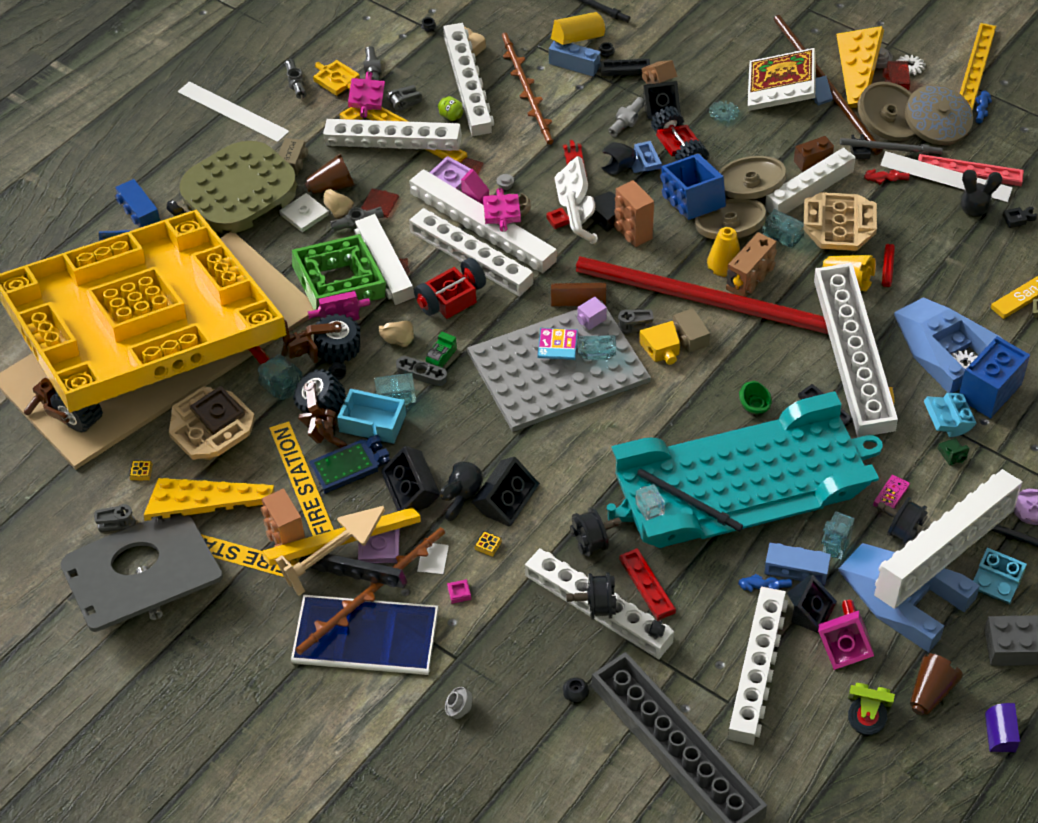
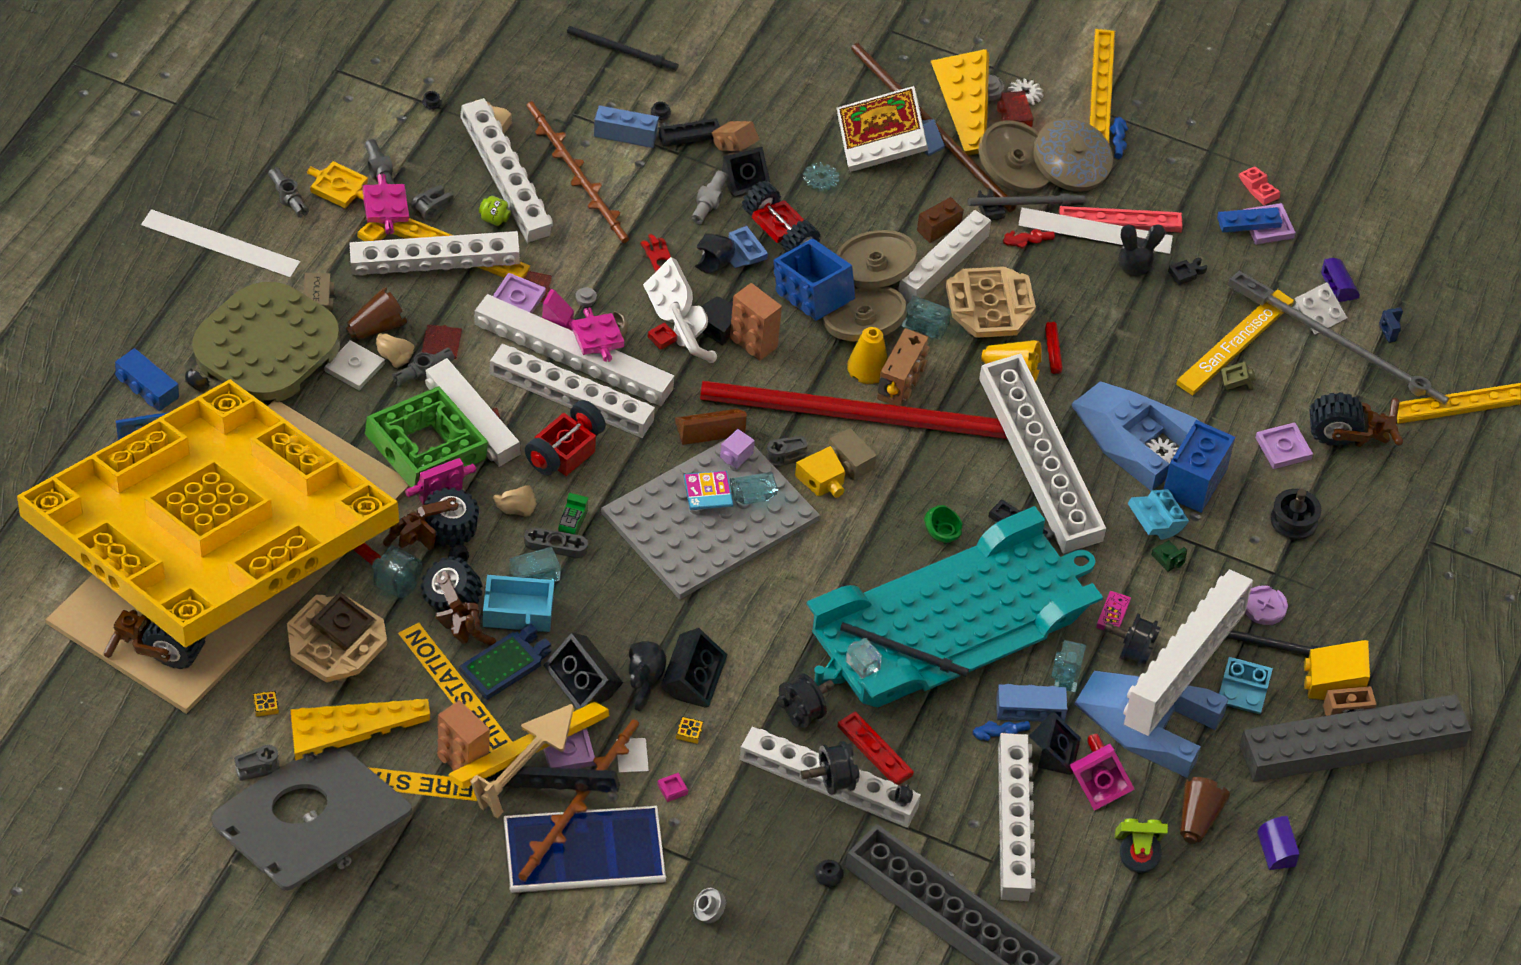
camera: 20 degrees left, 0 degrees up
yellow brick [551,12,605,45] -> none

